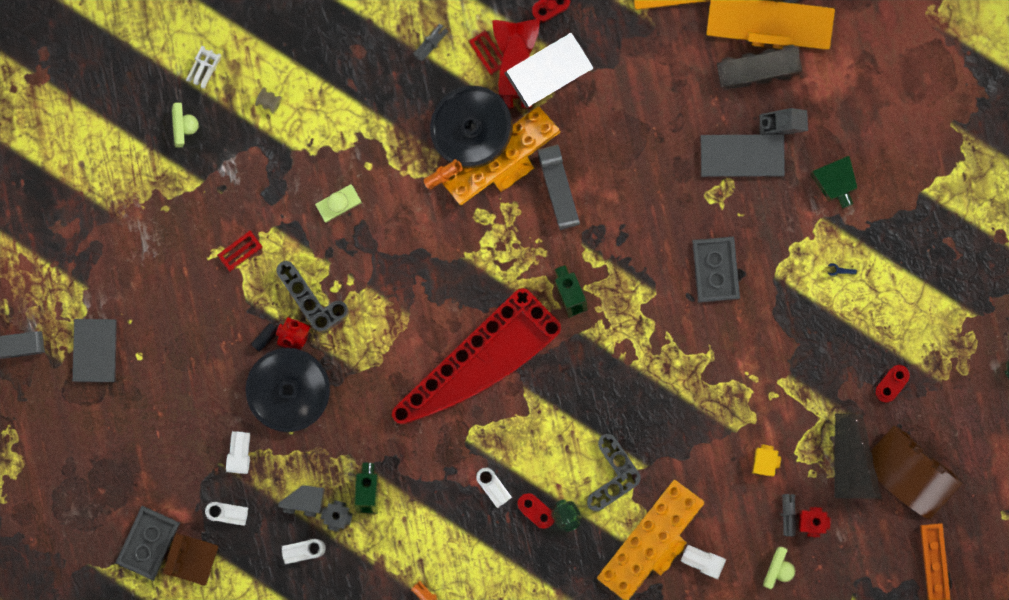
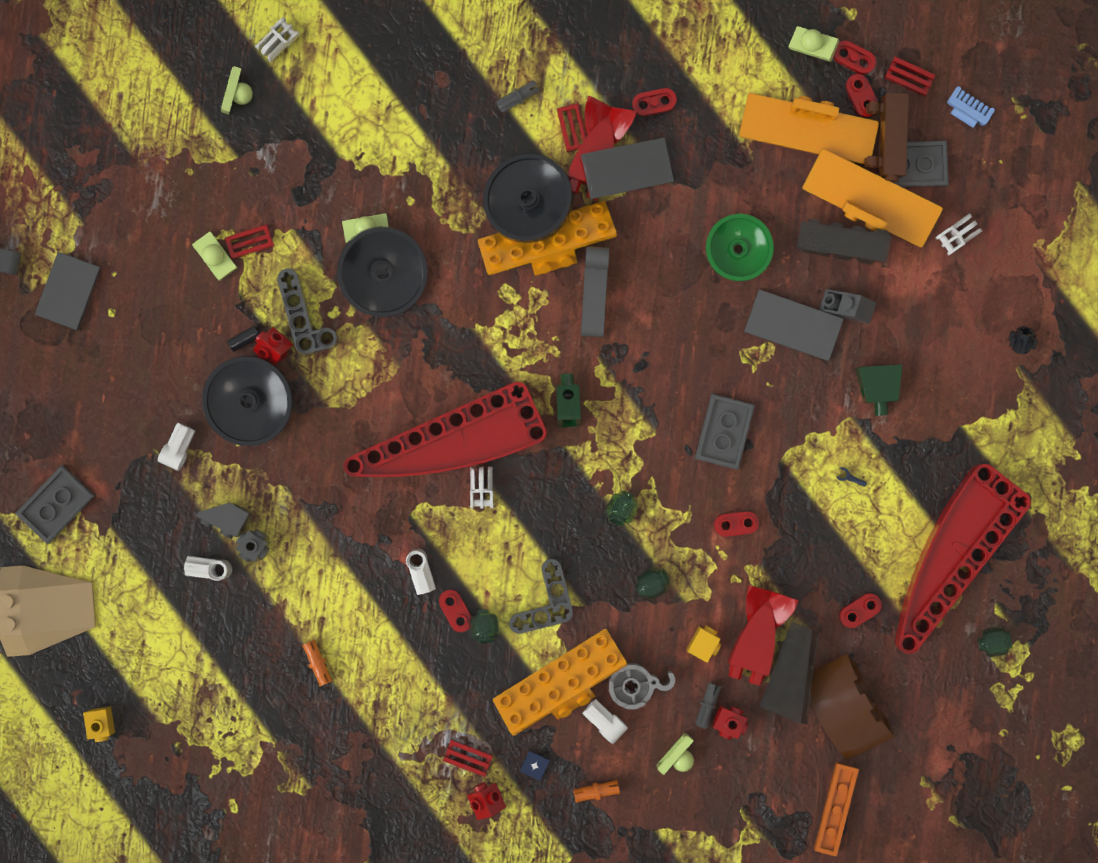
camera: 15 degrees right, 5 degrees up
reddish brown bracket [163,533,219,586] -> none
white piece [205,502,248,526] -> none
dark tan bush [255,87,282,114] -> none
dark green torso [354,463,379,514] -> none
orange pin [424,159,463,190] -> none
none -> yellowish green tile [192,232,237,281]
none -> black dish [337,226,428,317]
none -> white arm [470,466,493,509]
none -> clear green head [606,491,638,526]
none -> light grey piece [609,663,675,709]
none -> clear green head [636,567,670,600]
none -> green dish [706,214,774,281]
none -> red plate [714,511,759,537]
none -> red hips [728,585,798,686]
none -> red beam [895,464,1031,654]
none -> white arm [935,213,982,256]
none -> black gear [1008,326,1038,354]

